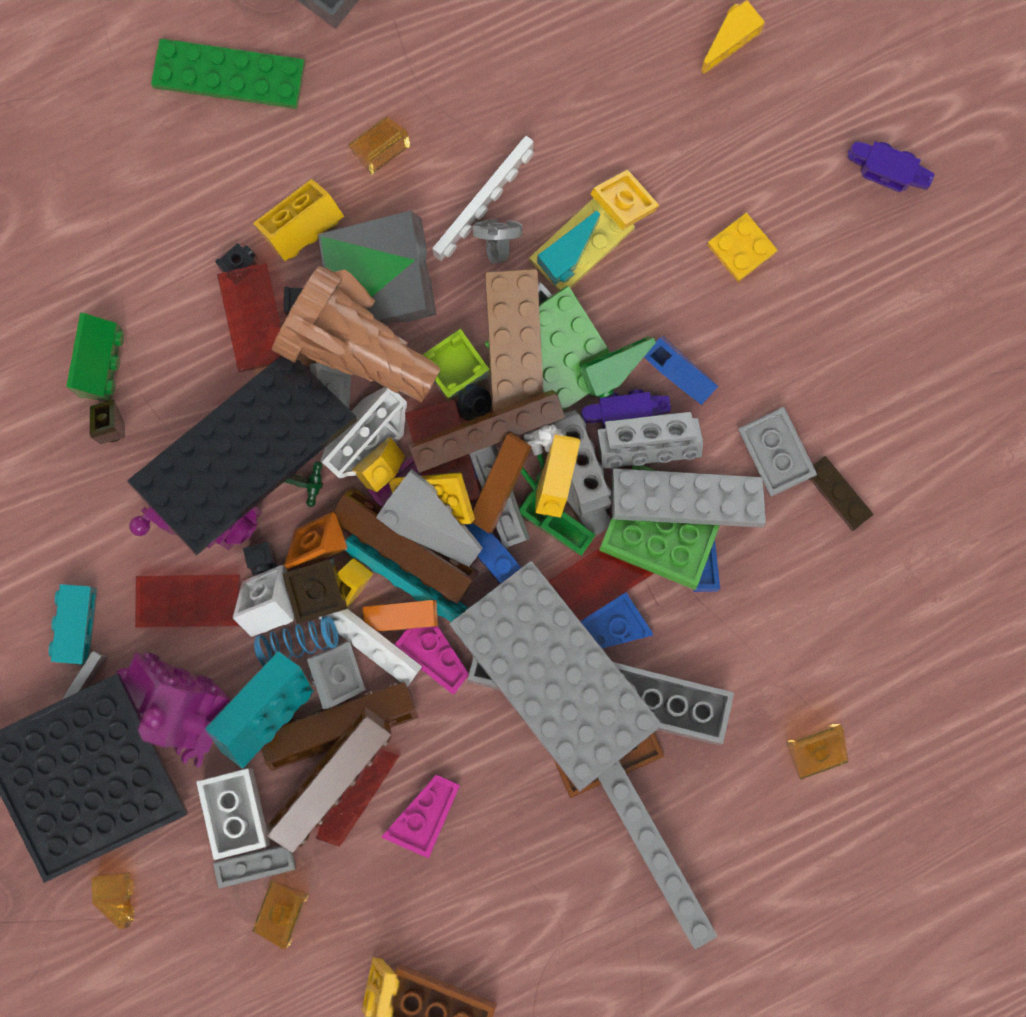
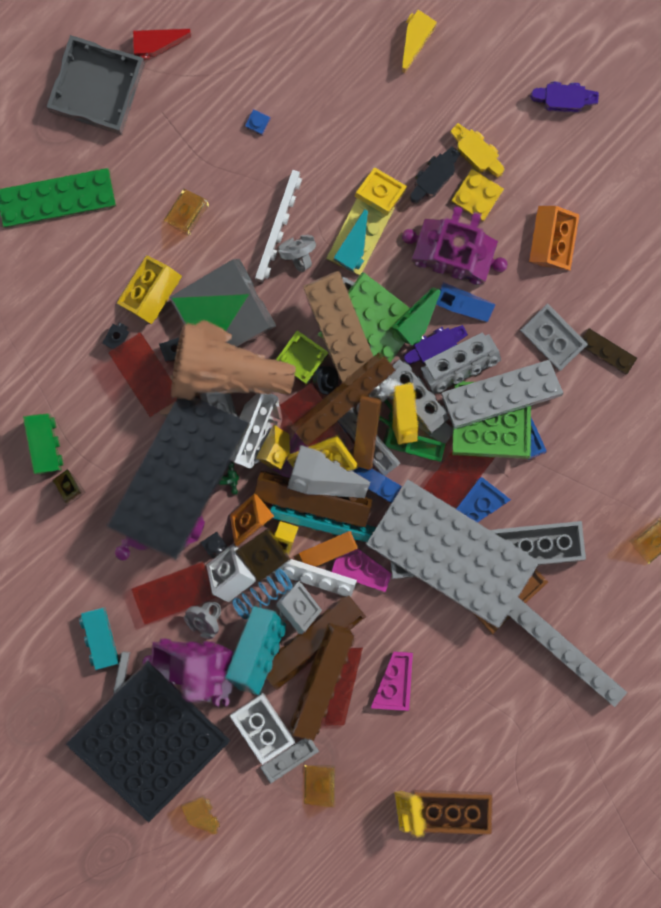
camera: 20 degrees left, 5 degrees up
none -> light grey tile [184,602,221,639]
none -> blue plate [245,109,271,136]
none -> magenta piece [402,206,508,285]
none -> black hinge [410,146,461,204]
none -> yellow hinge [450,123,505,177]
none -> orange slope [529,206,579,271]

